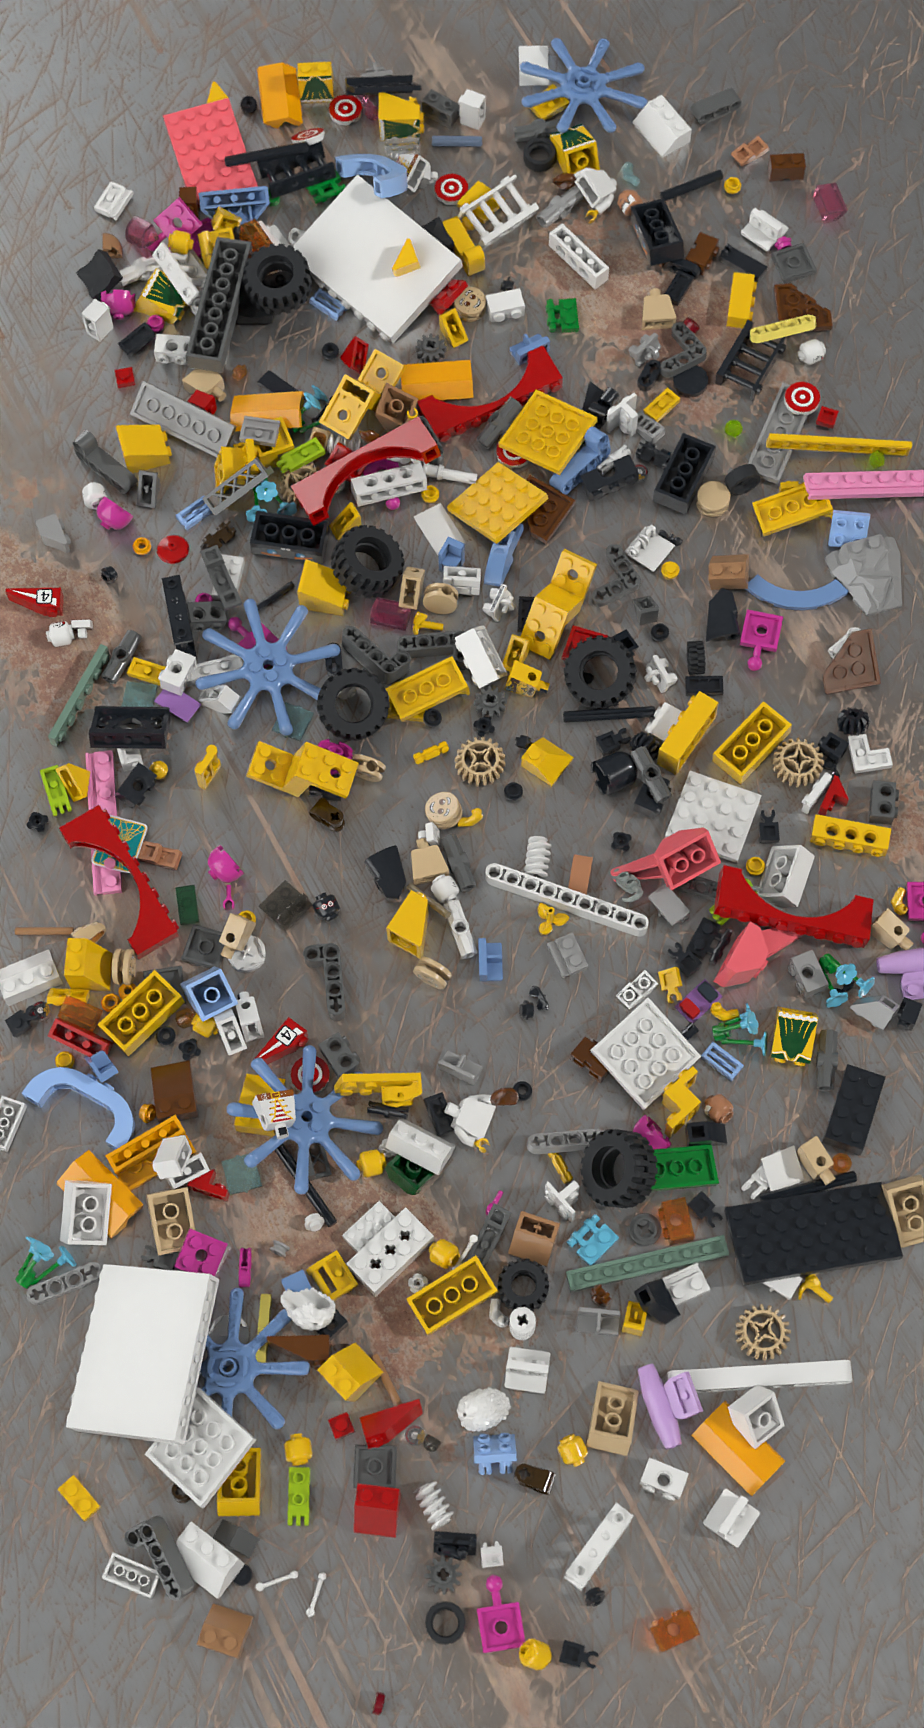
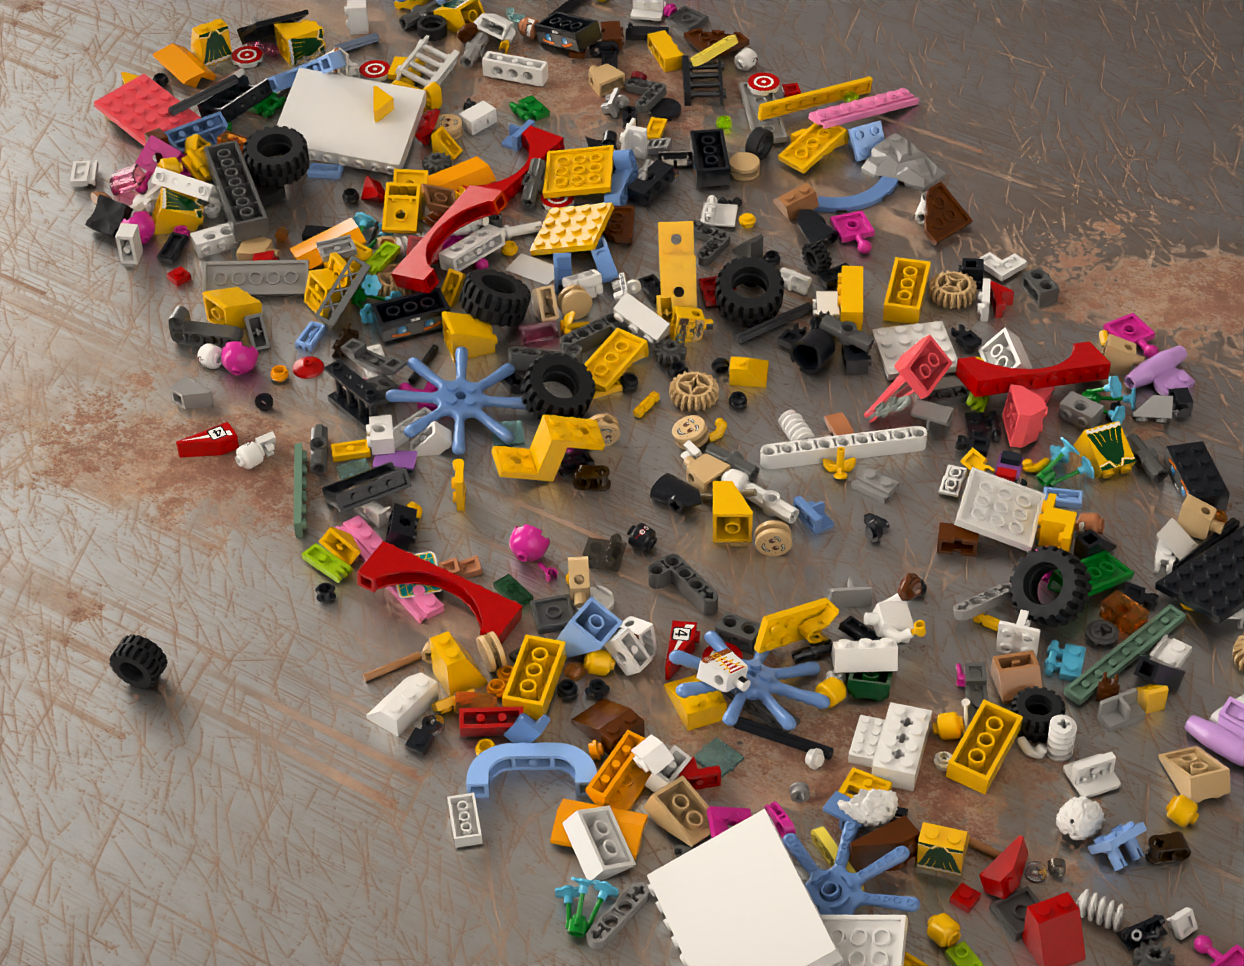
camera: 30 degrees left, 25 degrees down
dark grey brick [422,89,460,129] -> none
black plate [611,832,632,852] -> none
yellow brick [810,814,891,857] -> none
black gear [837,707,870,736] -> none

